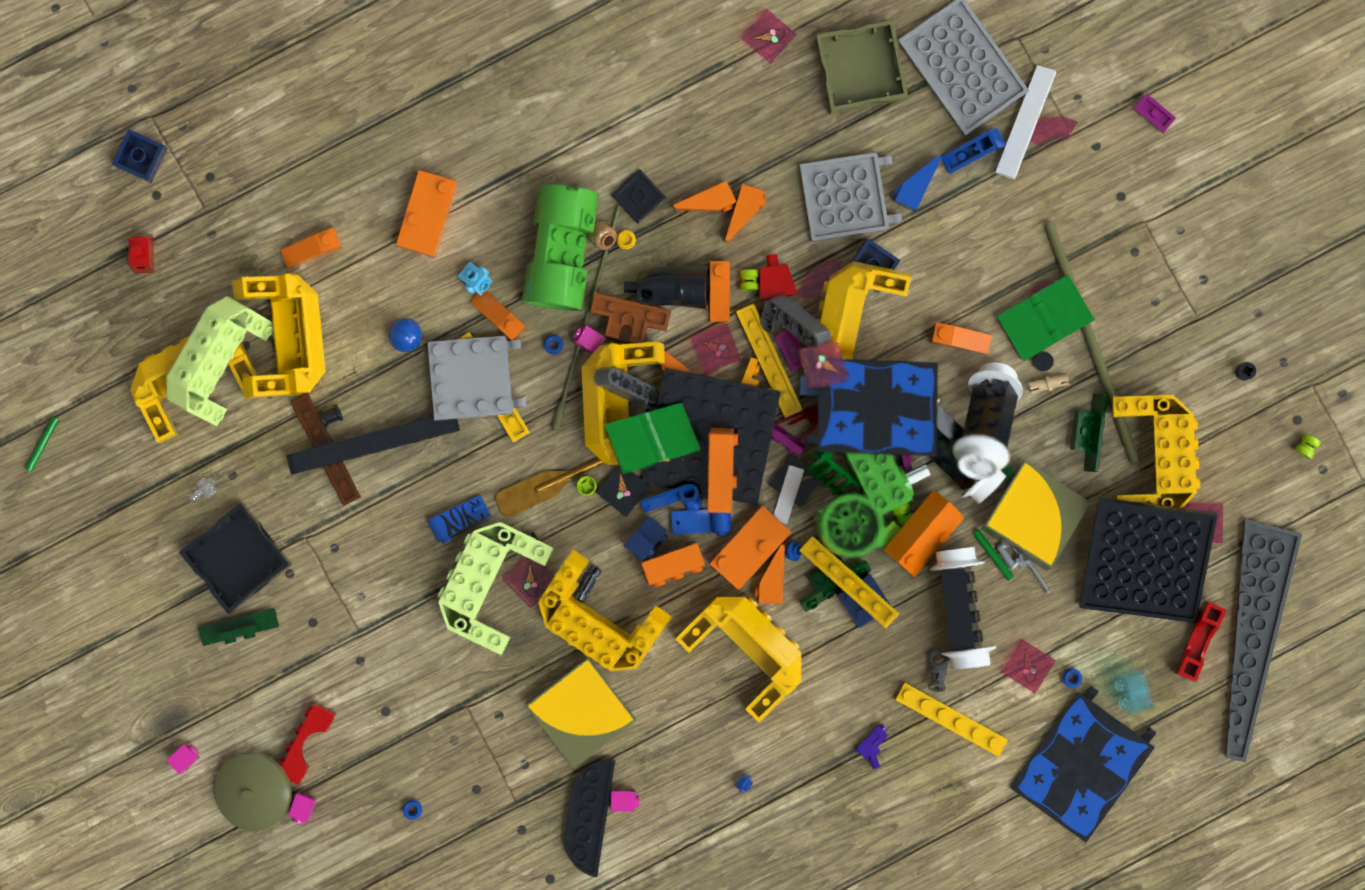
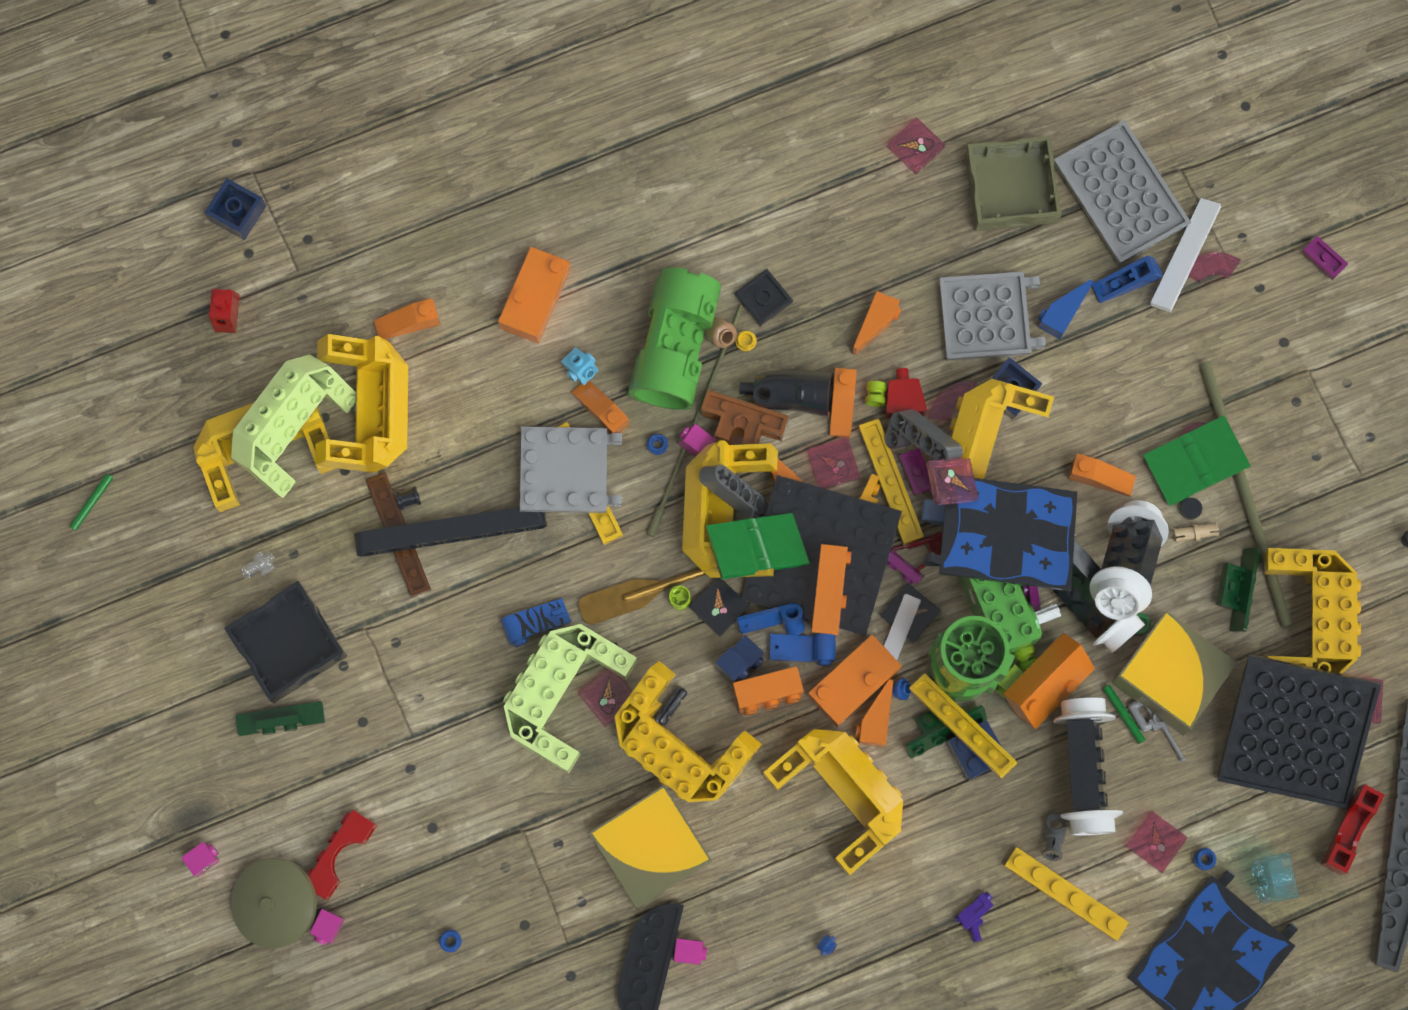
camera: 15 degrees right, 10 degrees down
blue piece [388,318,422,352] -> none
orange slope [673,181,736,213] -> none
green plate [804,449,860,497] -> none

